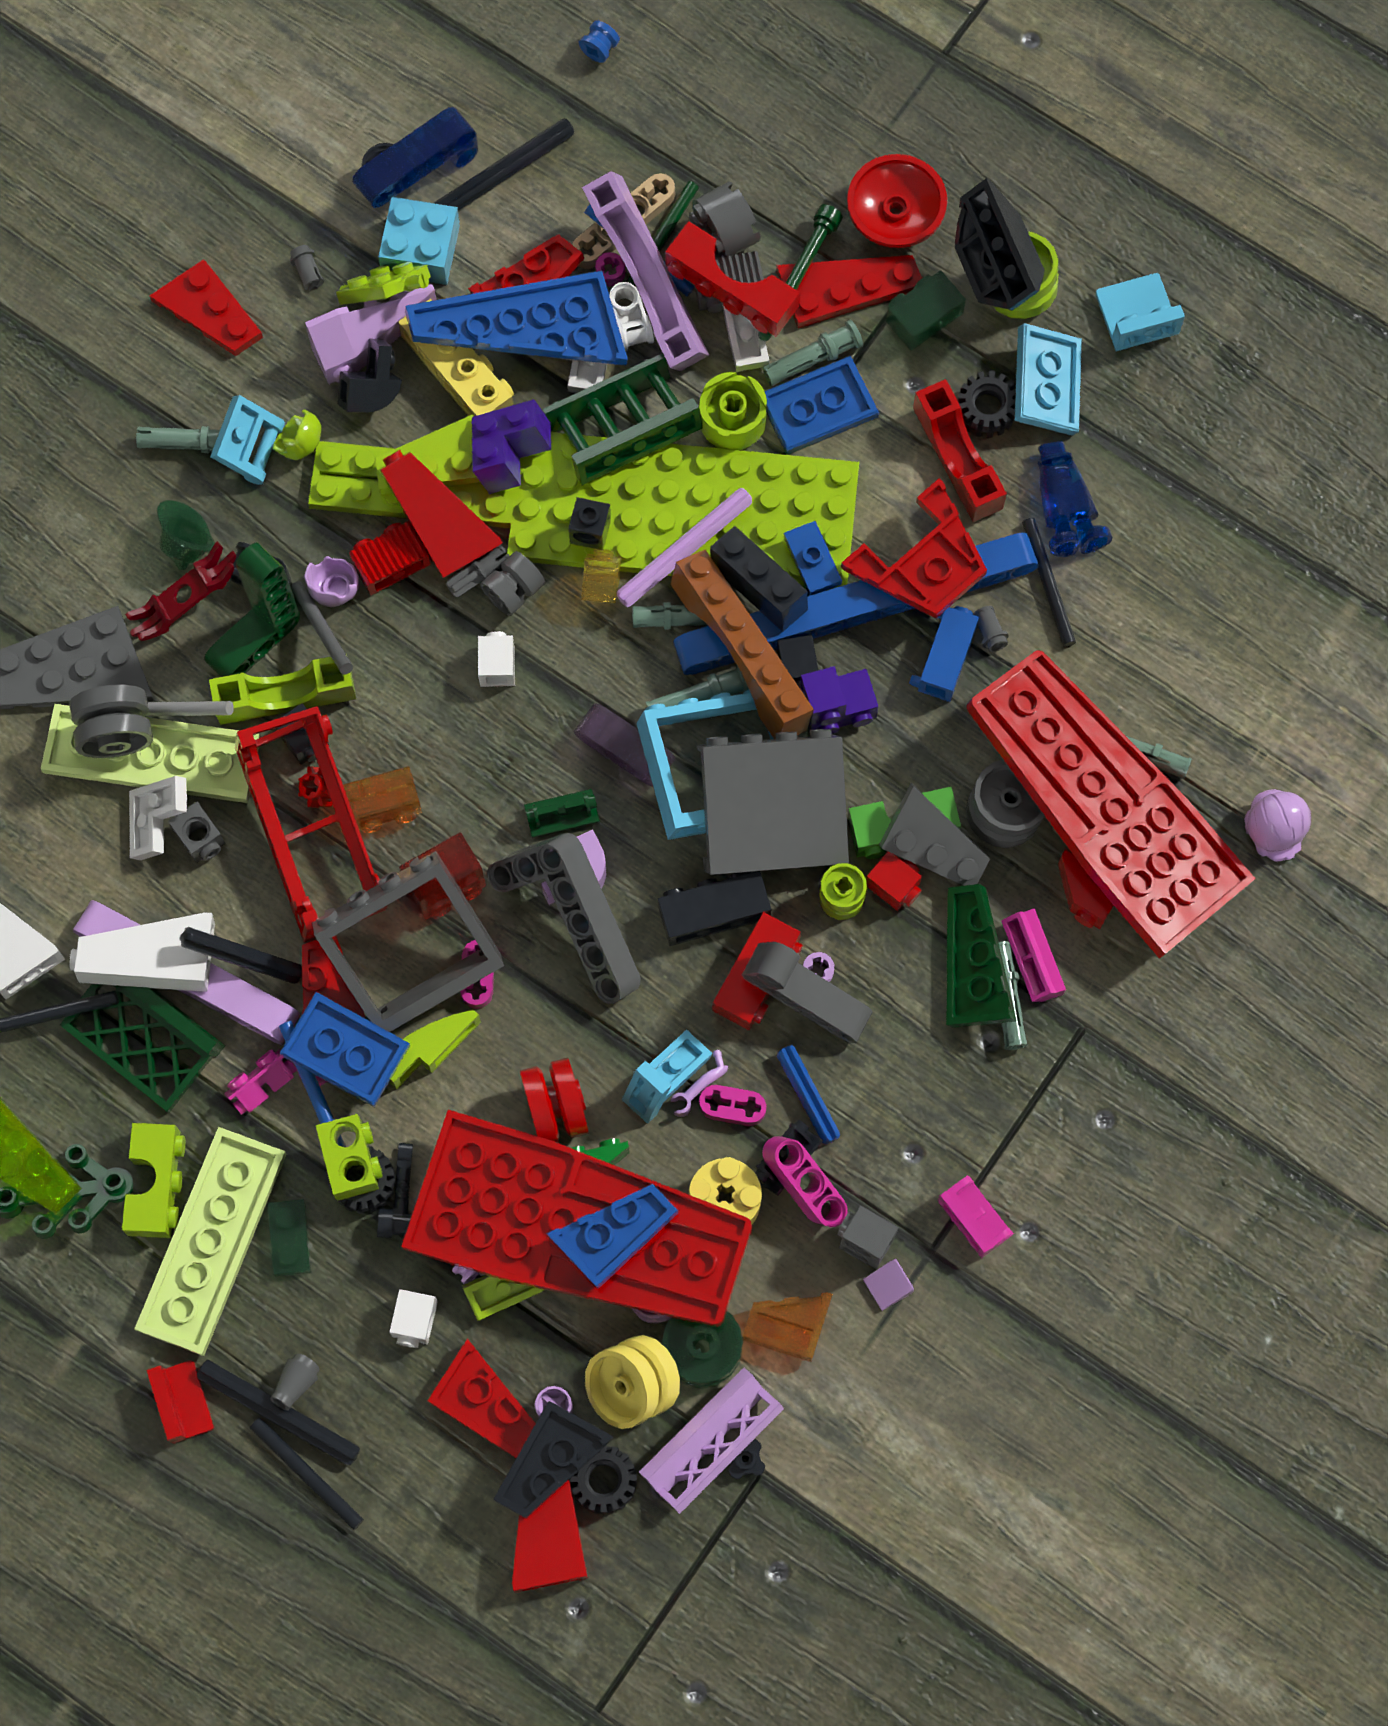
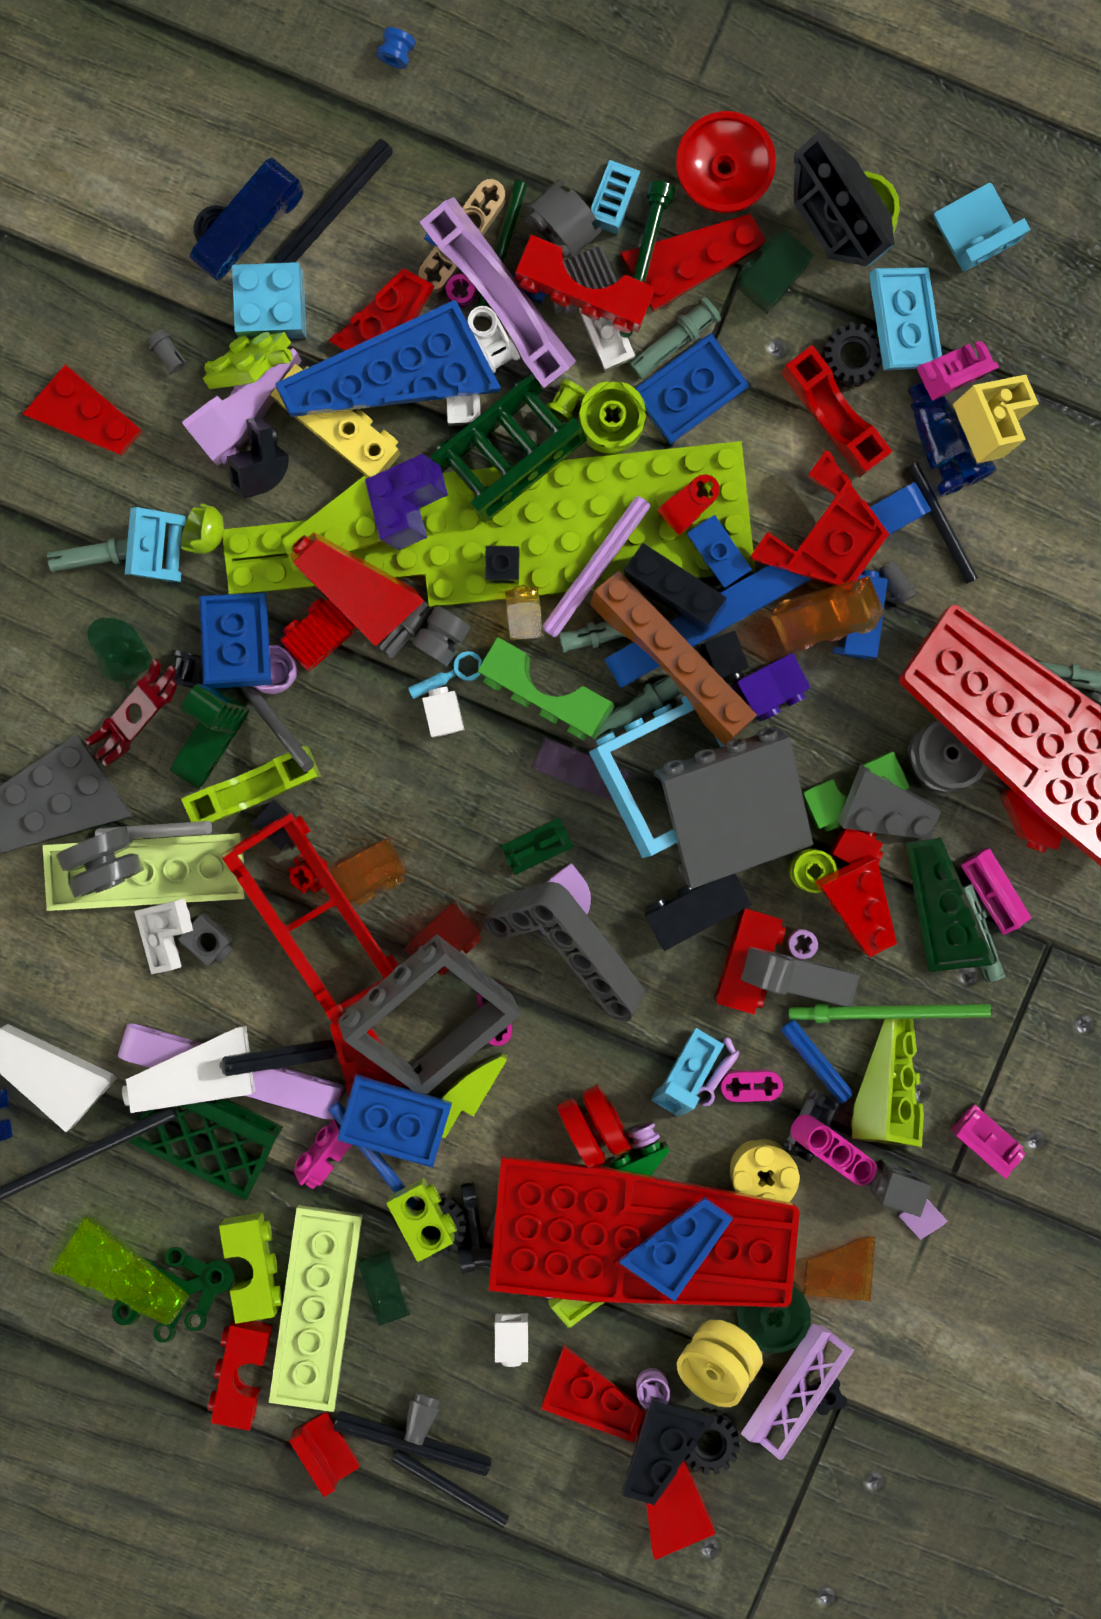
camera: 10 degrees left, 15 degrees up
none -> blue tile [199,592,272,689]
none -> red arch [208,1319,273,1431]
none -> medium azure piece [408,651,483,699]
none -> bright green arch [478,637,615,741]
none -> lime bush [546,378,586,422]
none -> medium azure slope [590,160,640,235]
none -> lavender bush [627,1121,660,1149]
none -> red piece [657,474,720,536]
none -> clear orange brick [770,576,884,651]
none -> bright green bar [789,1003,991,1023]
none -> red wing [815,855,897,957]
none -> lime wedge [851,1019,924,1147]
none -> dark pink hinge [916,341,999,401]
none -> light yellow brick [953,375,1039,463]

